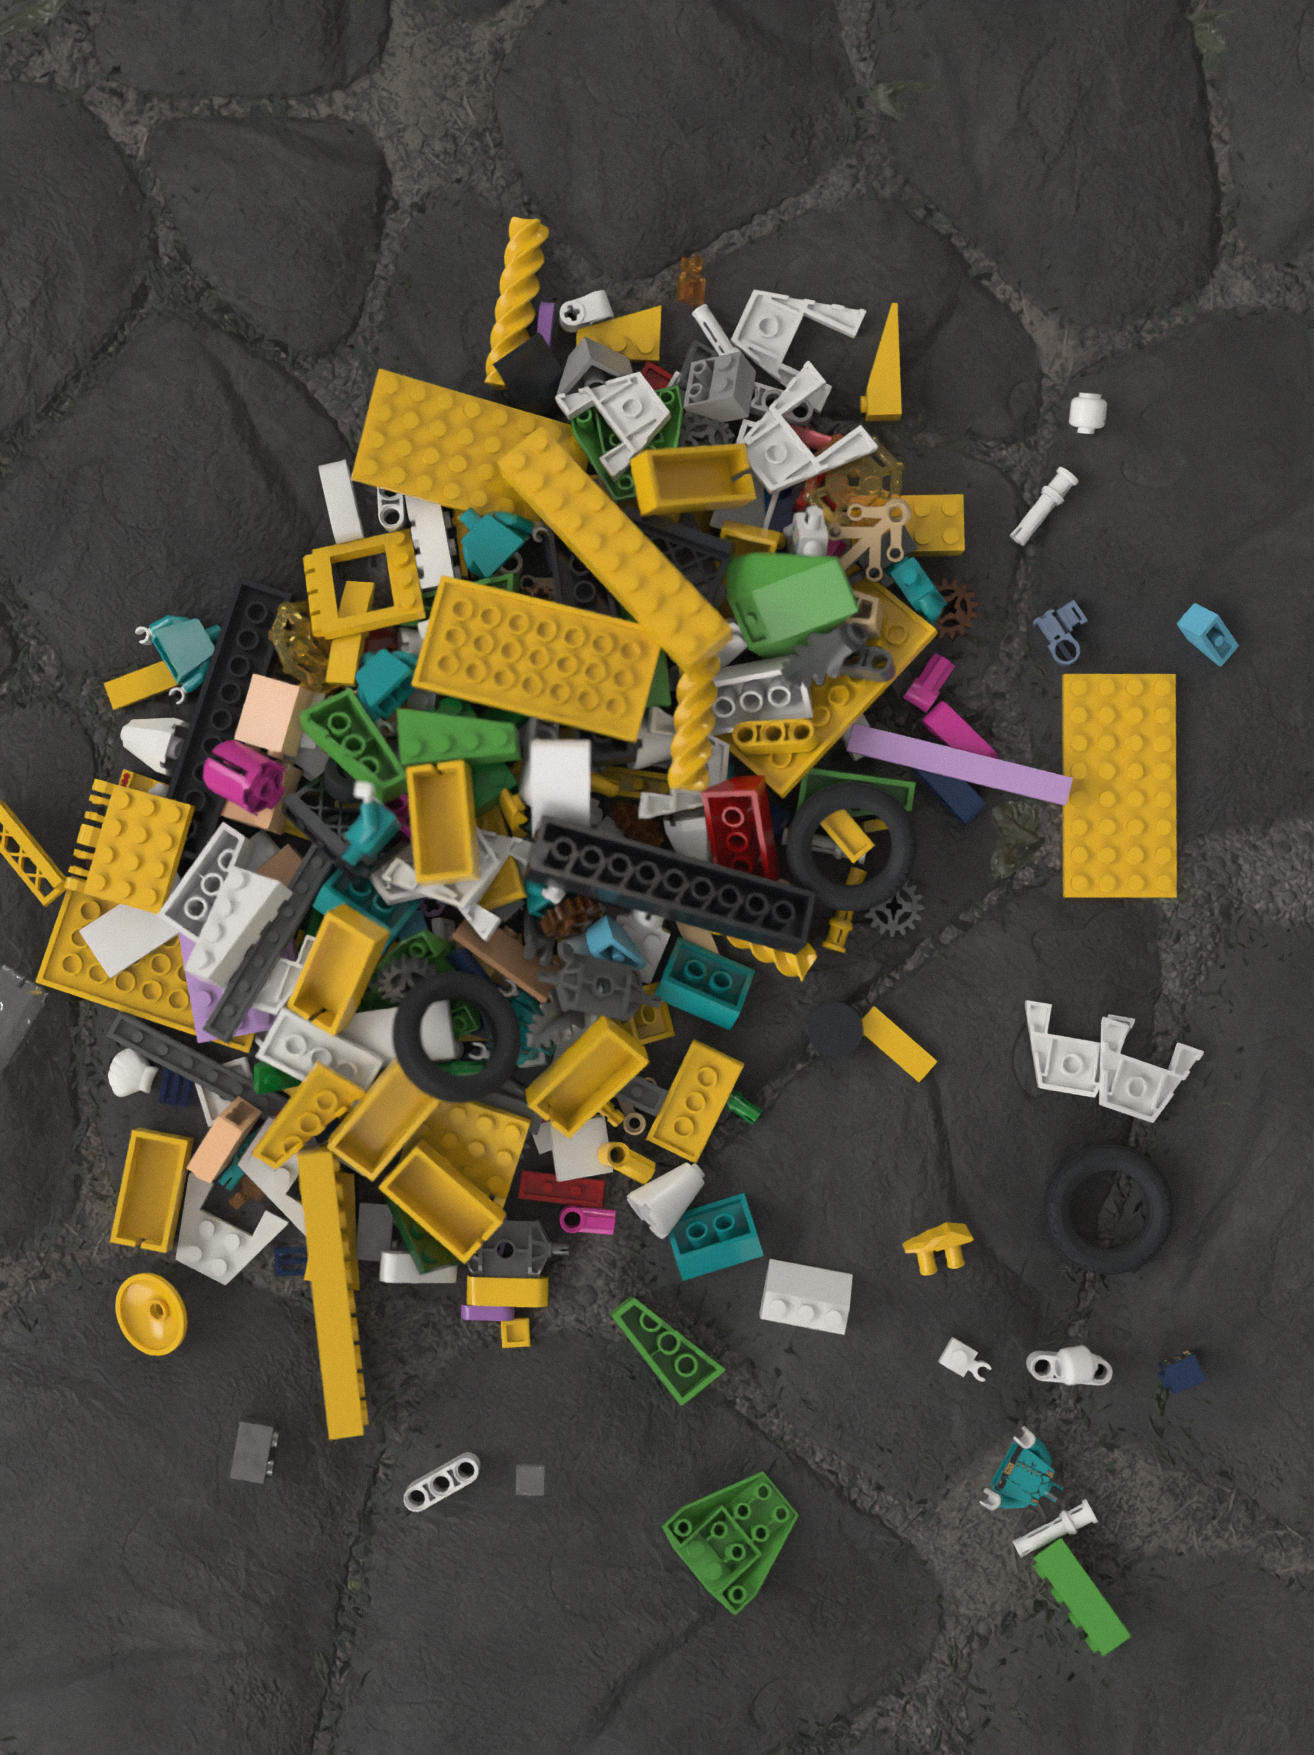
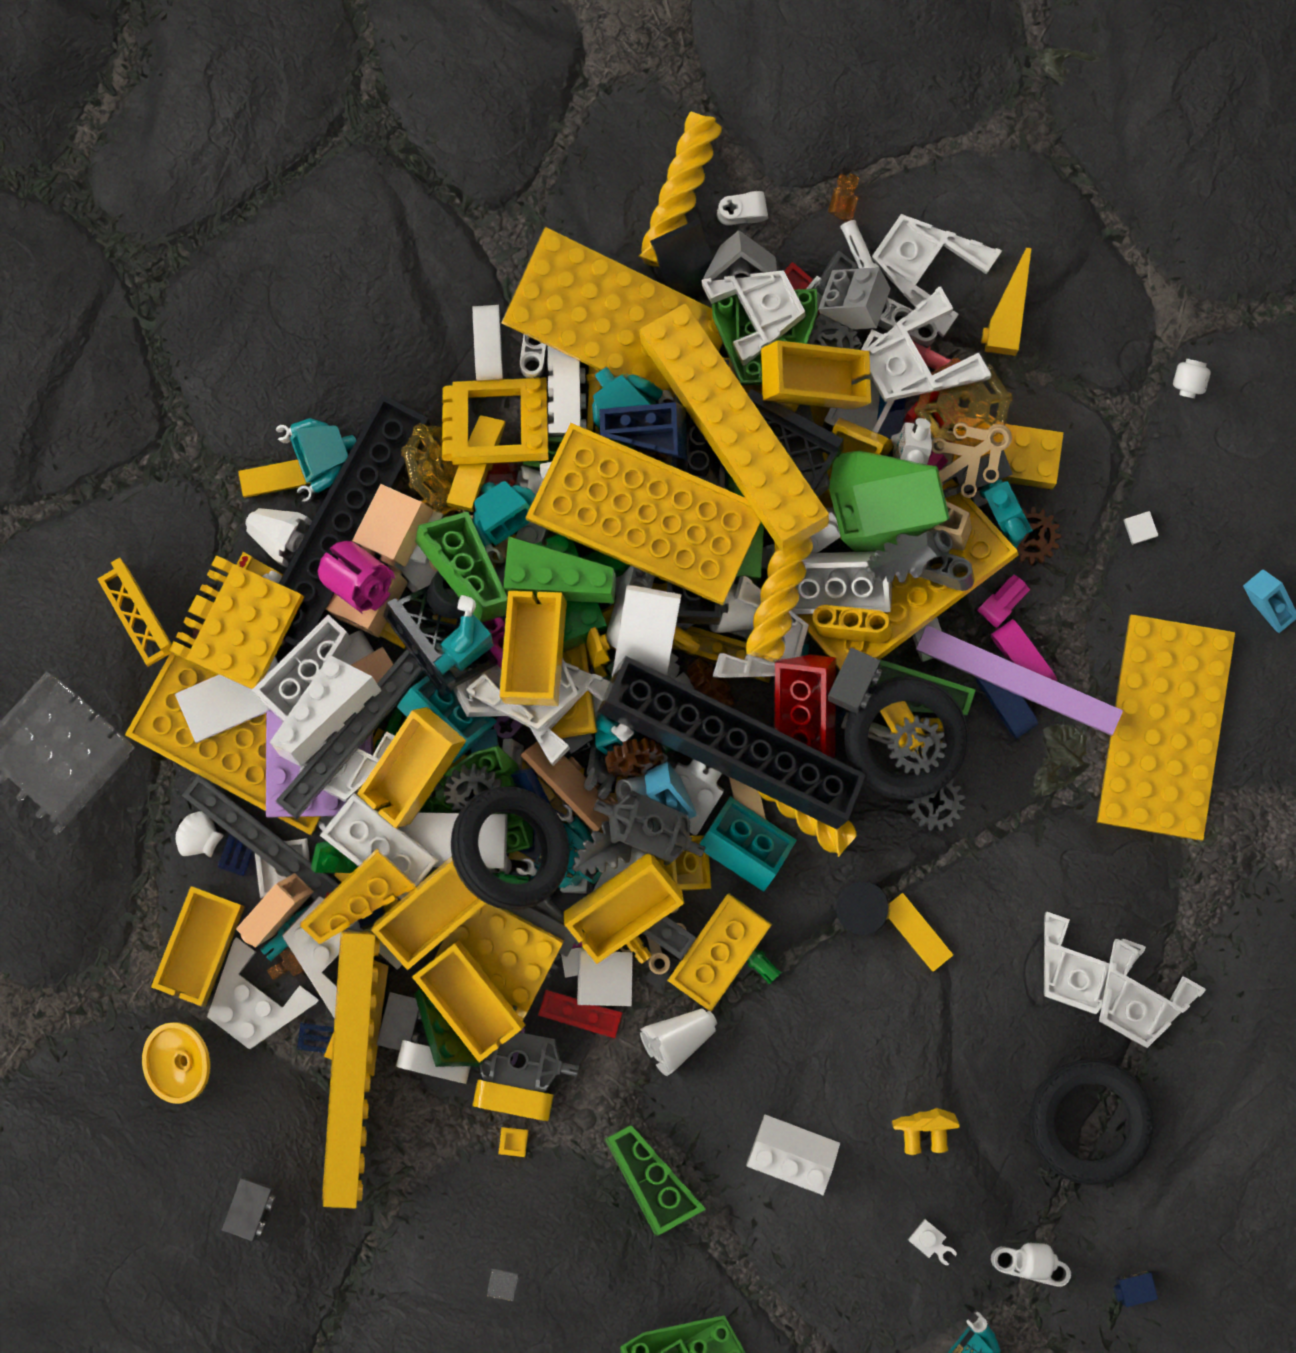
camera: 10 degrees right, 5 degrees down
white beam [404,1452,481,1512] -> none
medium lavender beam [461,1303,515,1321] -> none
medium lavender beam [537,302,555,349] -> none
dark pink piece [559,1205,615,1235] -> none
yellow wing [576,306,661,363] -> none
yellow piece [597,1142,656,1185] -> none
white cone [663,808,713,863] -> none
teal slope [668,1193,764,1281] -> none
yellow pin [821,867,867,953] -> none
white pin [1010,467,1079,546] -> none
sand blue piece [1033,600,1088,666] -> none
none -> dark blue wedge [599,402,688,460]
none -> dark grey brick [828,647,883,714]
none -> dark grey gear [887,715,946,775]
none -> white tile [1124,511,1158,545]

